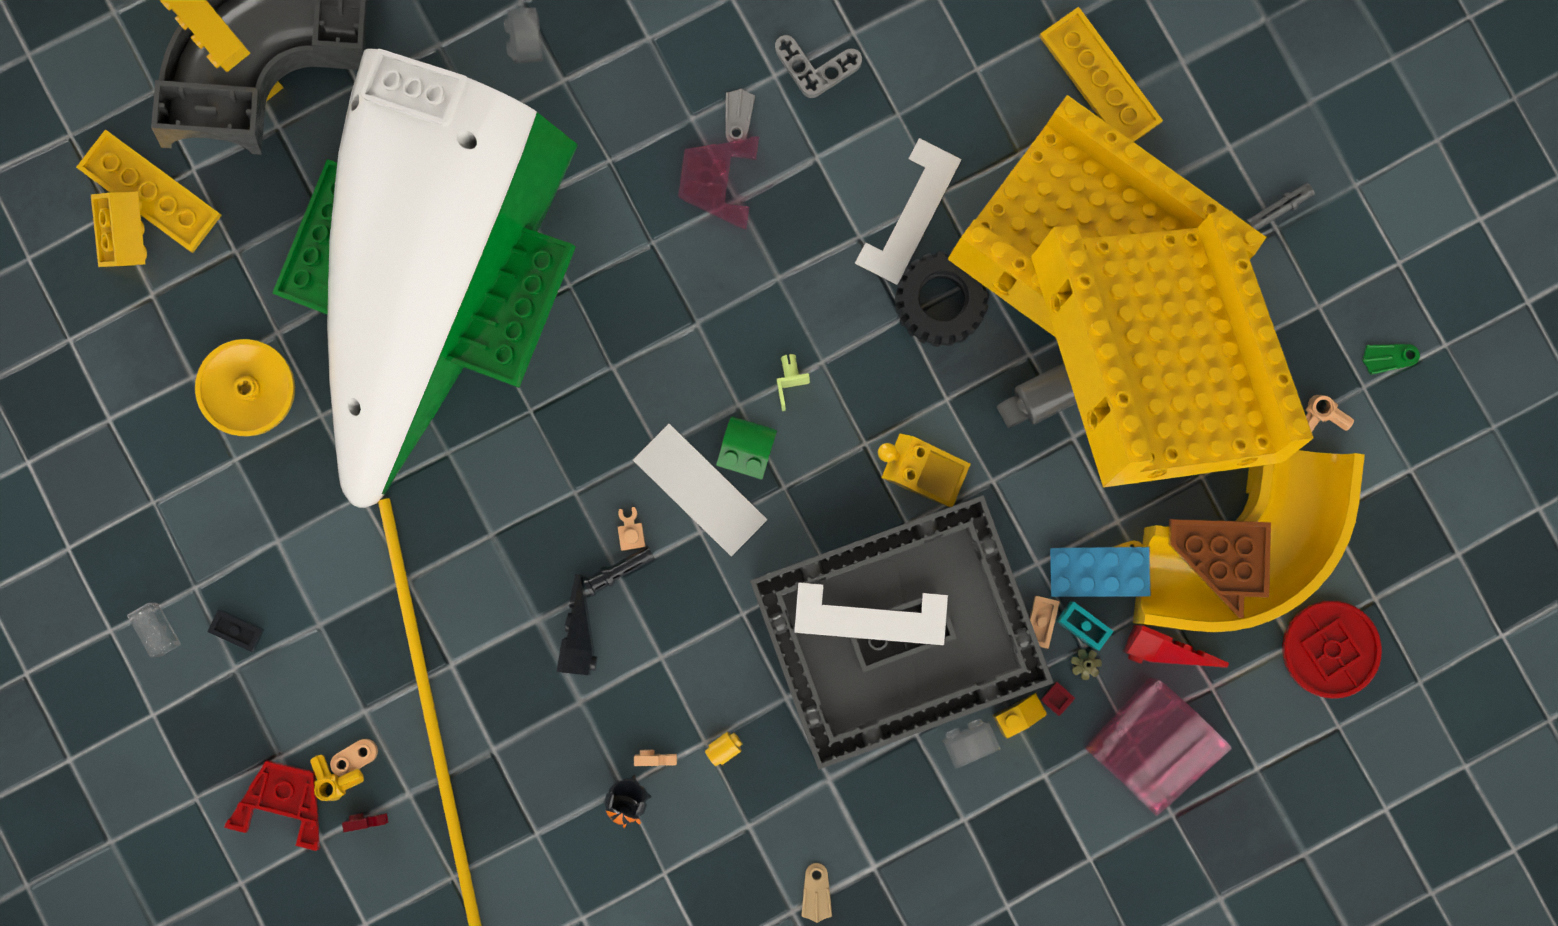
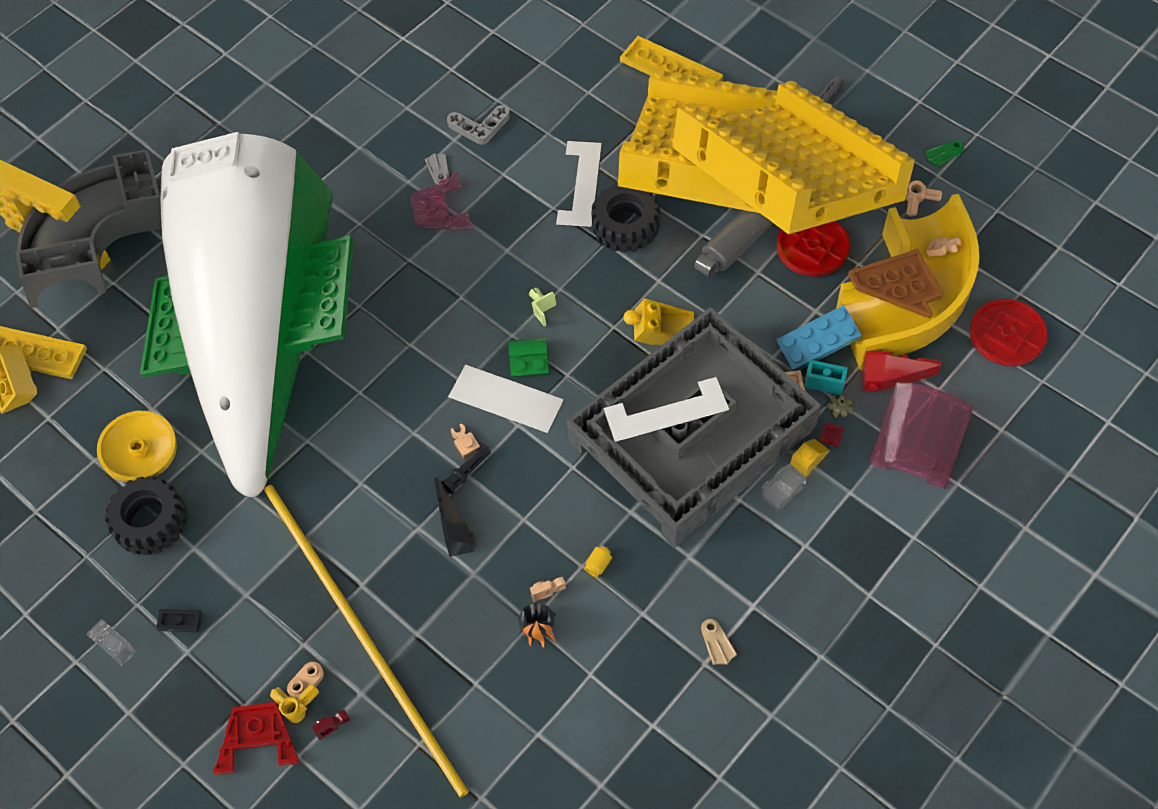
camera: 15 degrees left, 25 degrees down
none -> black tyre [104,476,187,555]
none -> light nougat plate [926,237,962,257]

